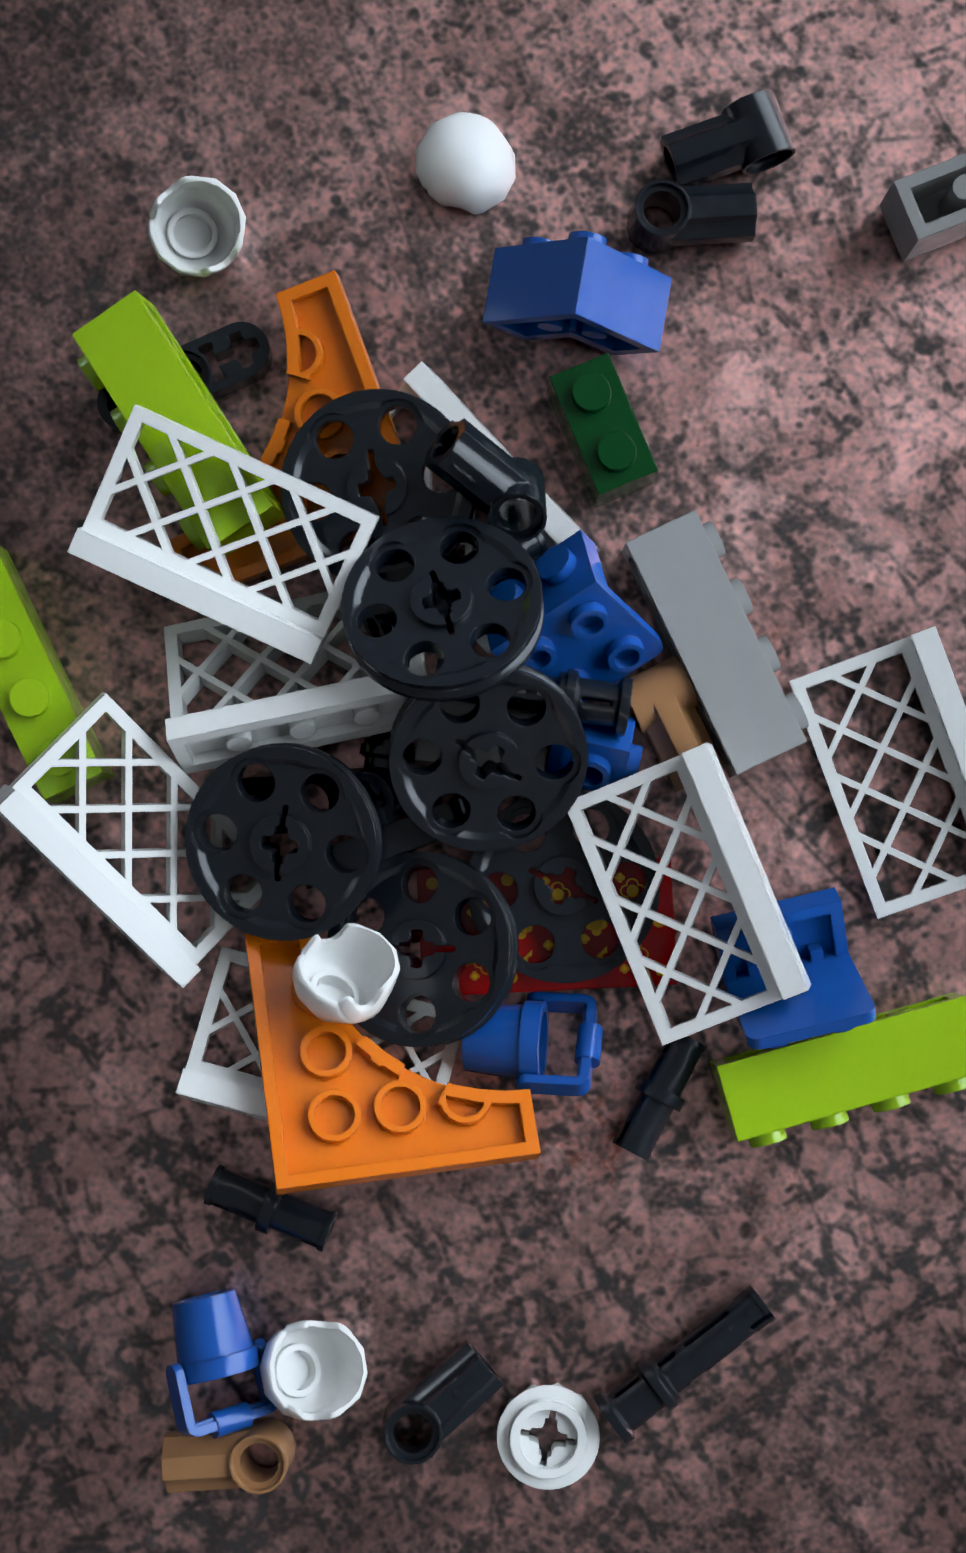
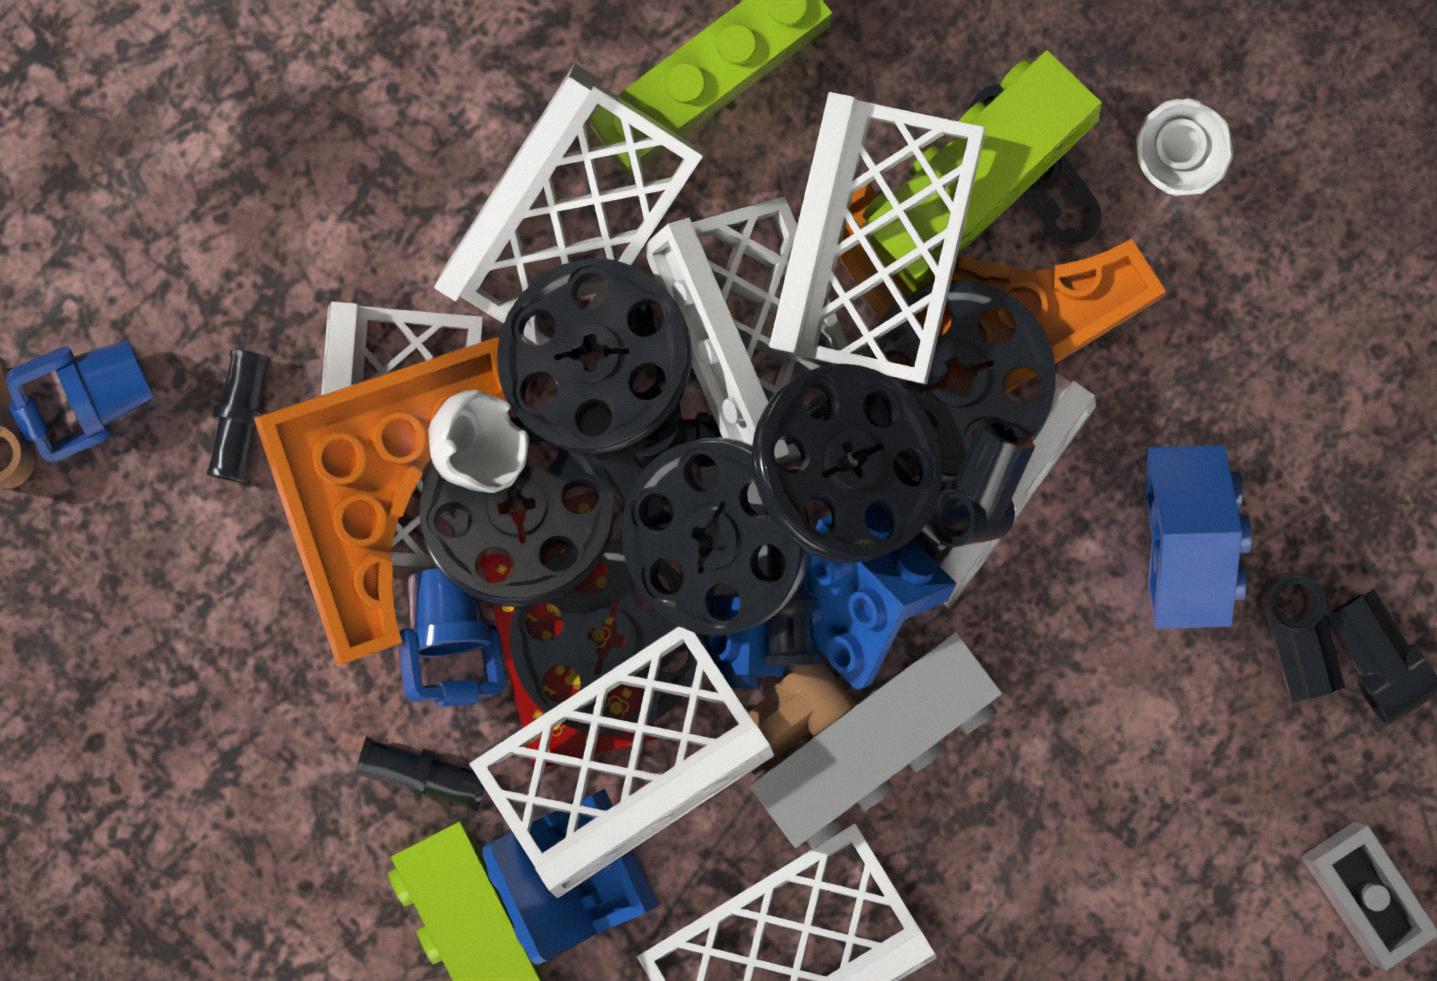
camera: 85 degrees right, 0 degrees up
white hair [260,1320,368,1421] -> none
black piece [383,1340,504,1465] -> none
white hair [416,112,516,215] -> none
white gear [497,1383,600,1490] -> none
dark green brick [546,353,658,508] -> none
black pin [592,1285,776,1445] -> none

